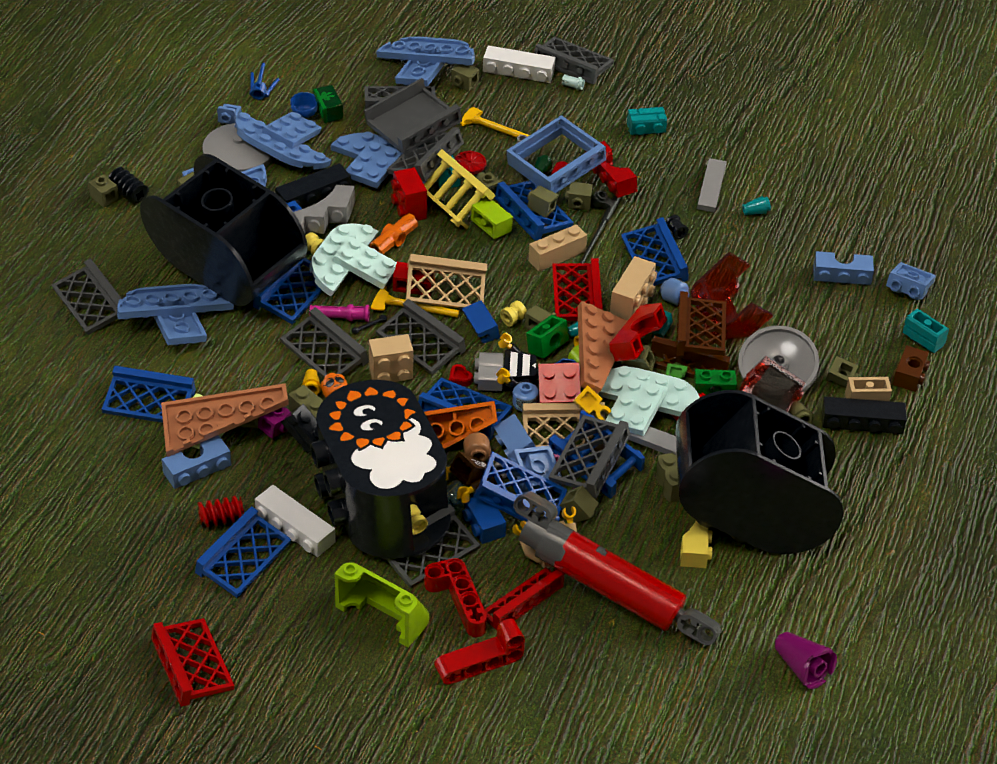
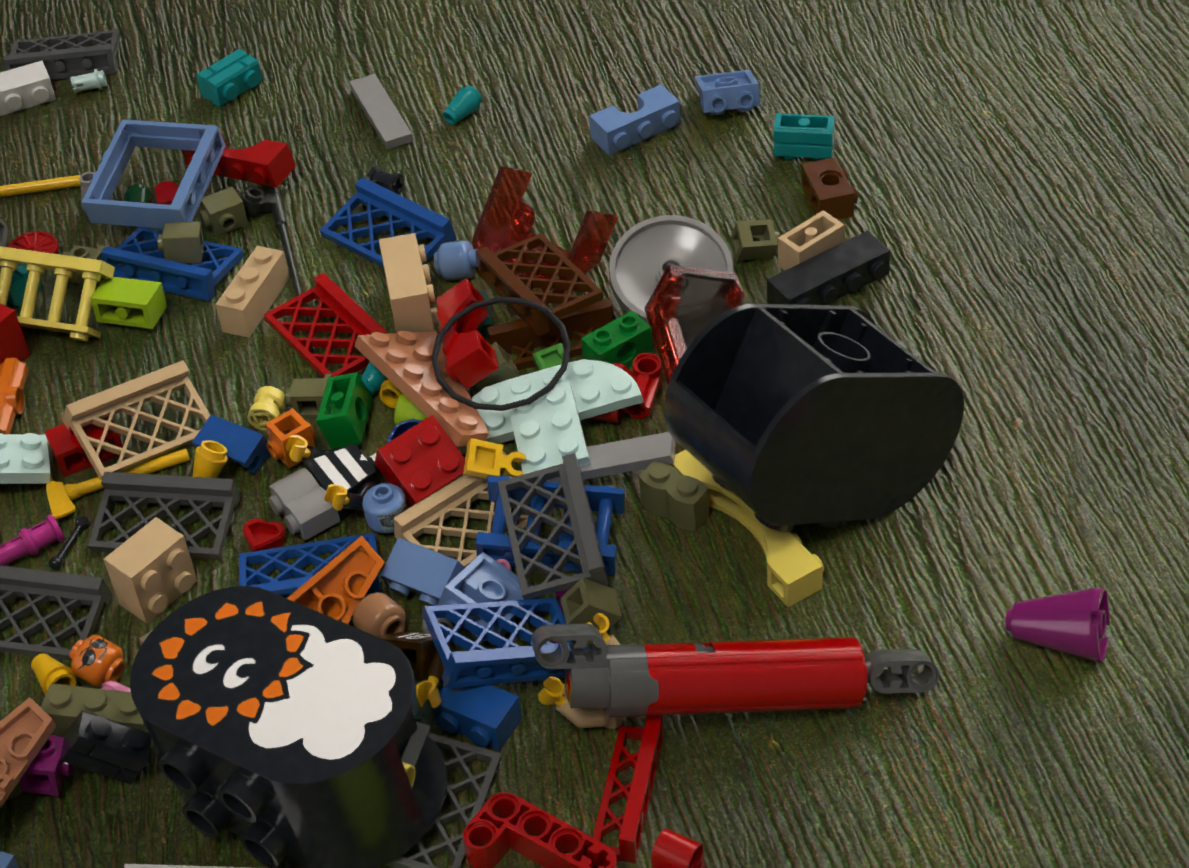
camera: 30 degrees left, 0 degrees up
none -> yellow cone [192,440,228,478]
none -> orange brick [265,408,316,469]
none -> black piece [431,297,571,411]

